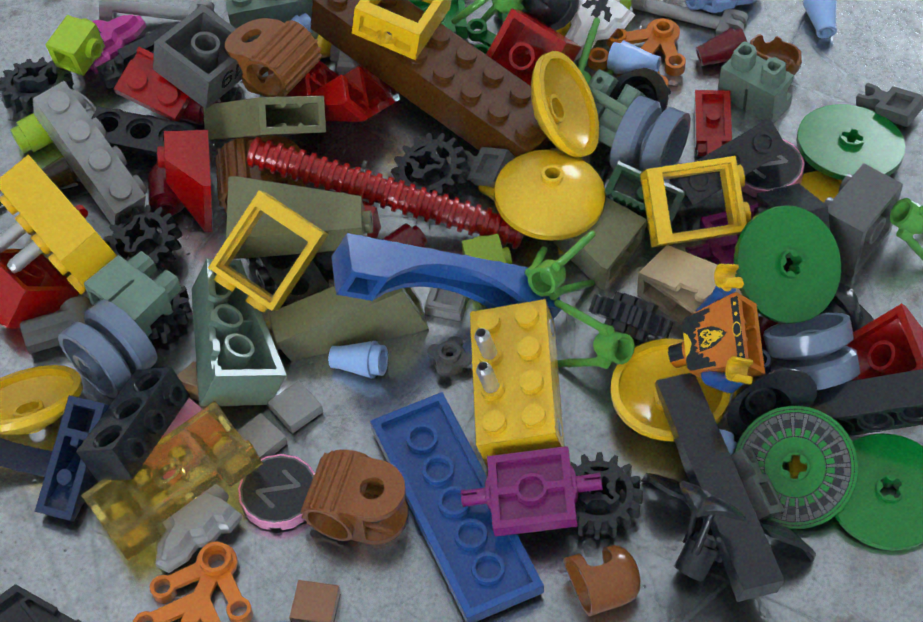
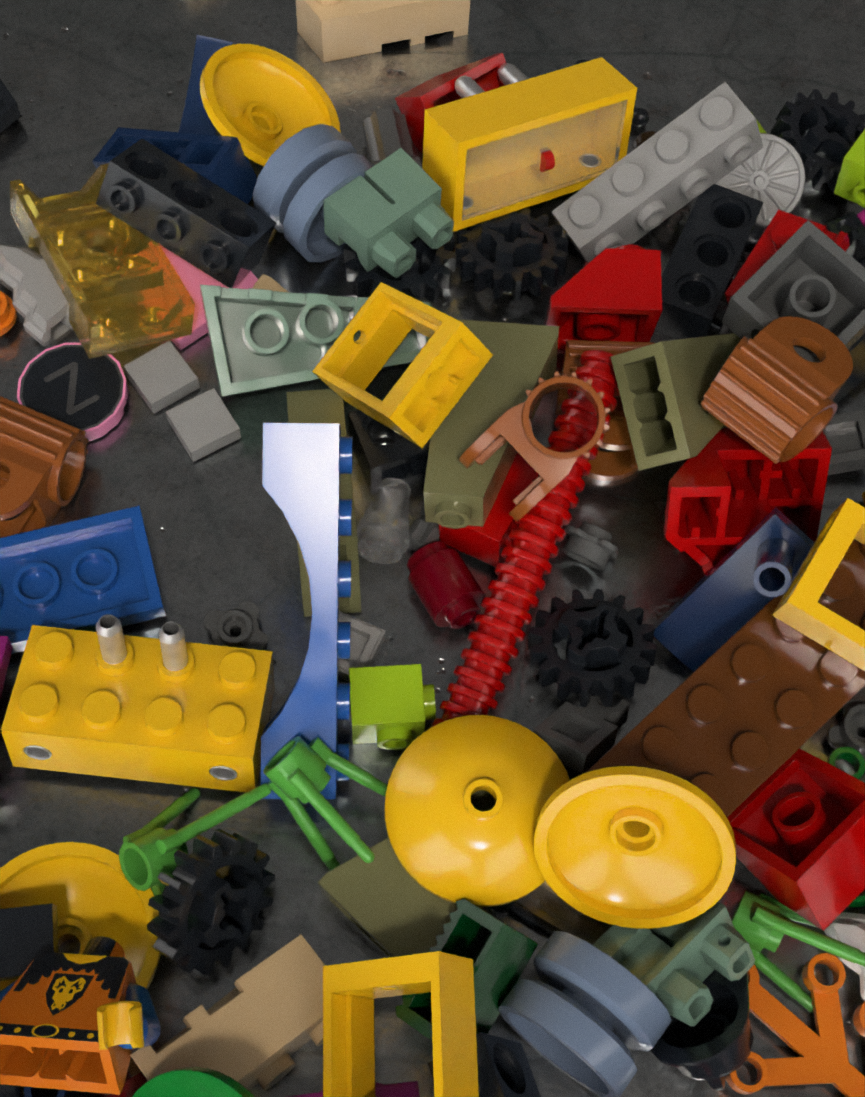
camera: 90 degrees right, 10 degrees up
light blue cone [328,341,388,379] -> none
light blue cone [607,40,661,74] -> none
none -> dark orange piece [459,371,610,522]
none -> dark blue piece [653,507,814,672]

